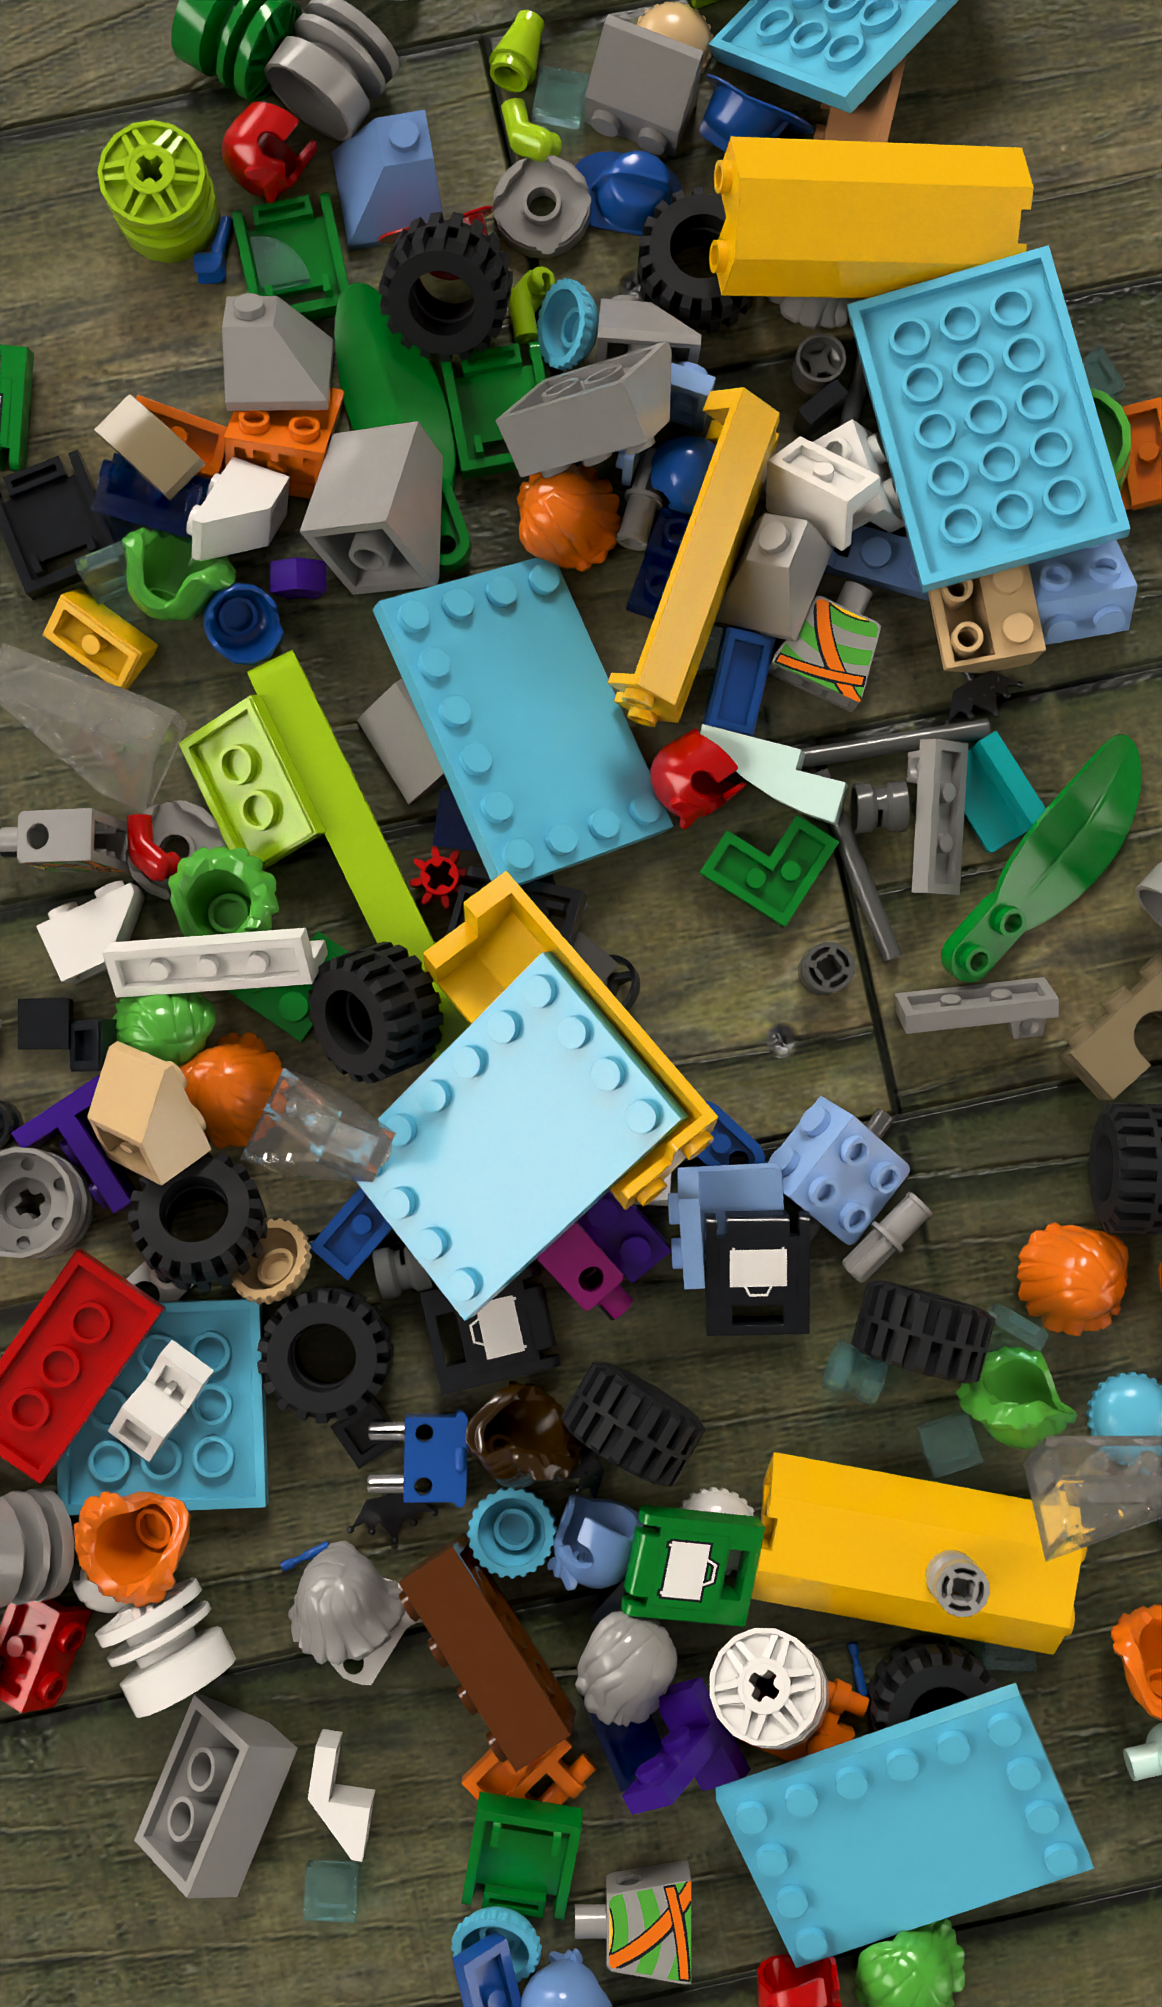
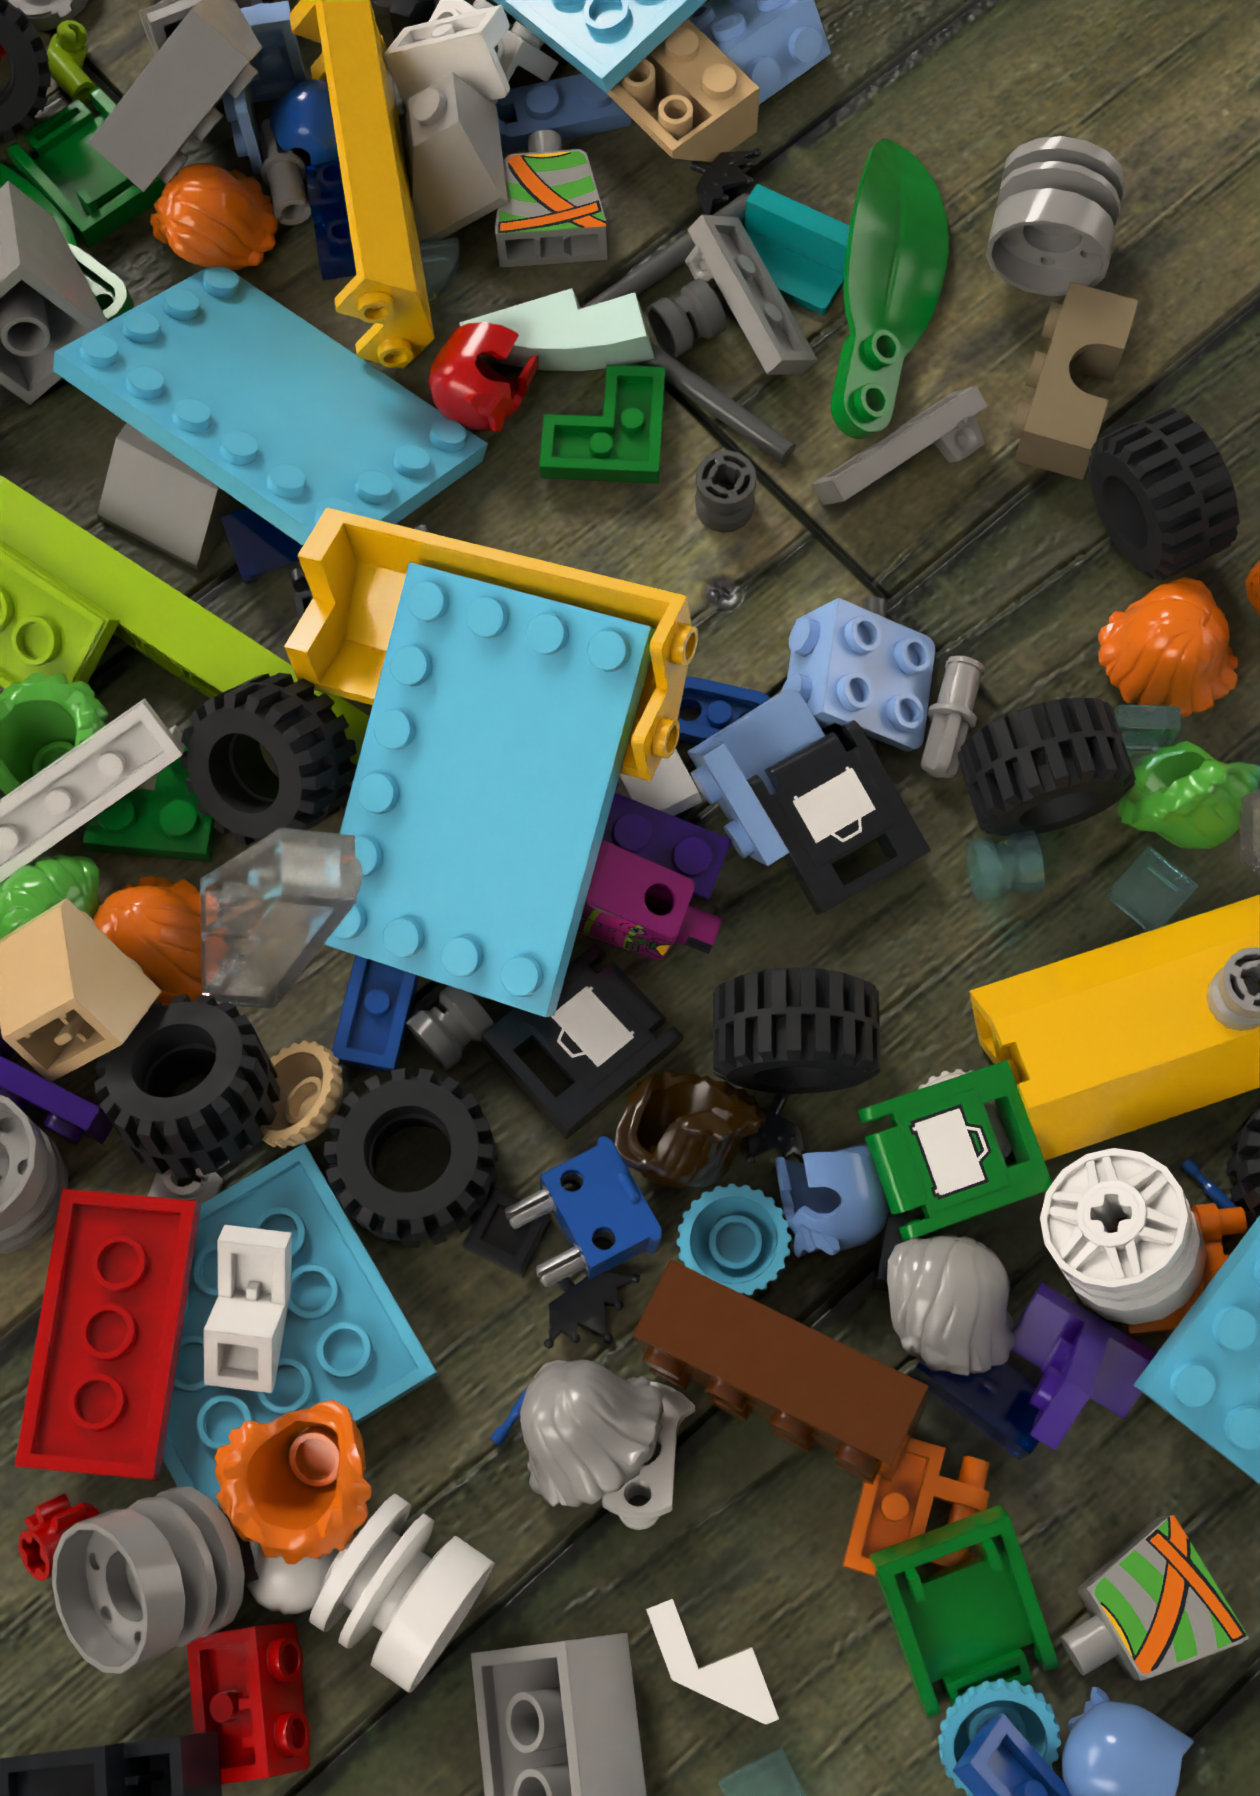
camera: 20 degrees left, 15 degrees down
red gear [409,846,467,911] -> none
medium azure hat [537,278,599,371] -> none
blue tile [701,627,776,737] -> none

